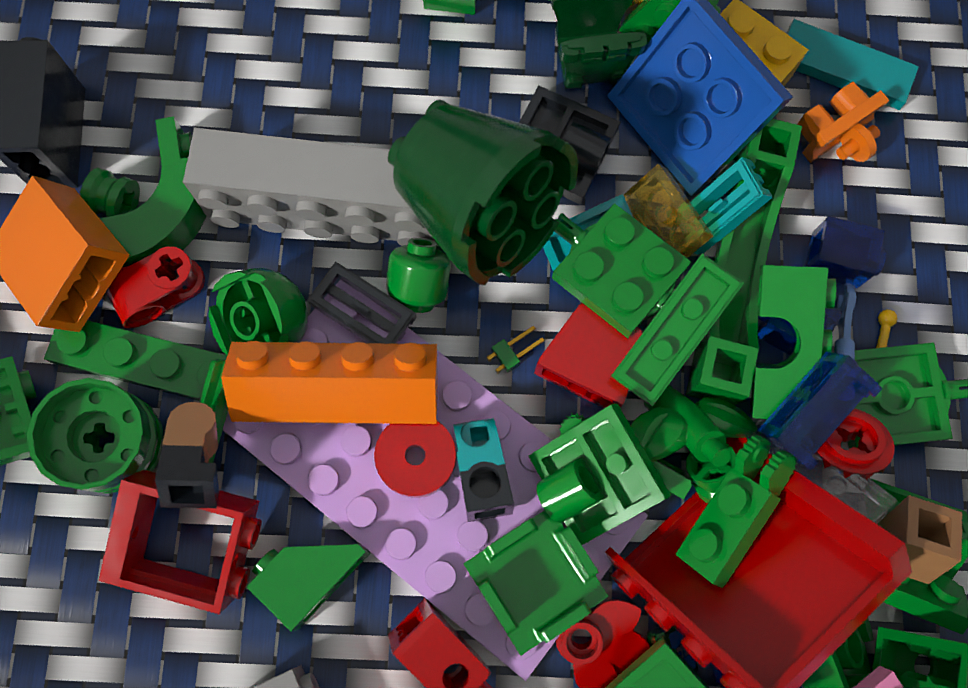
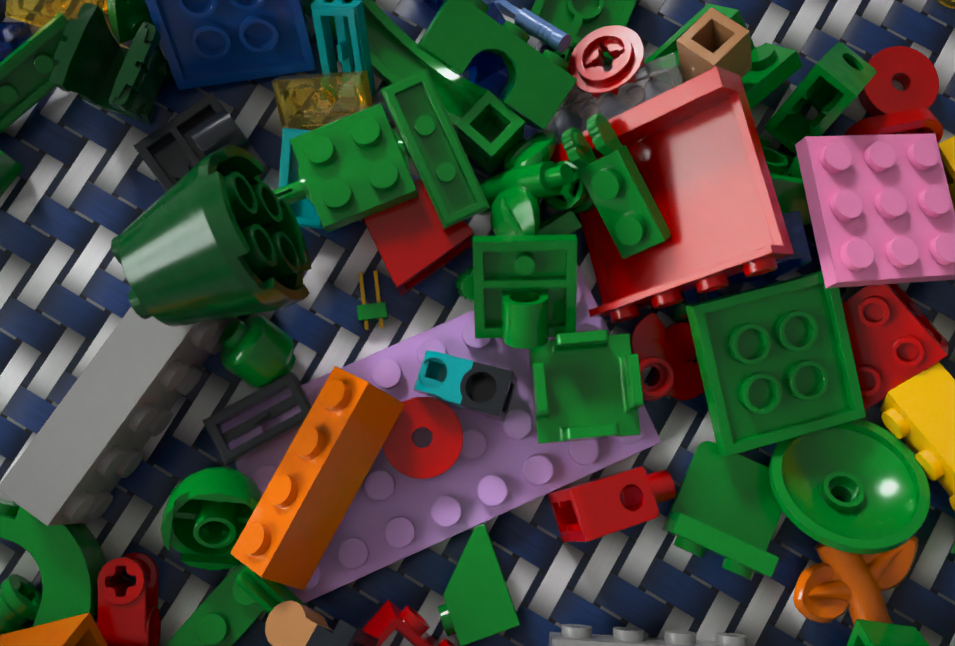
camera: 55 degrees left, 5 degrees up
clear blue hinge [758,351,882,471] -> none

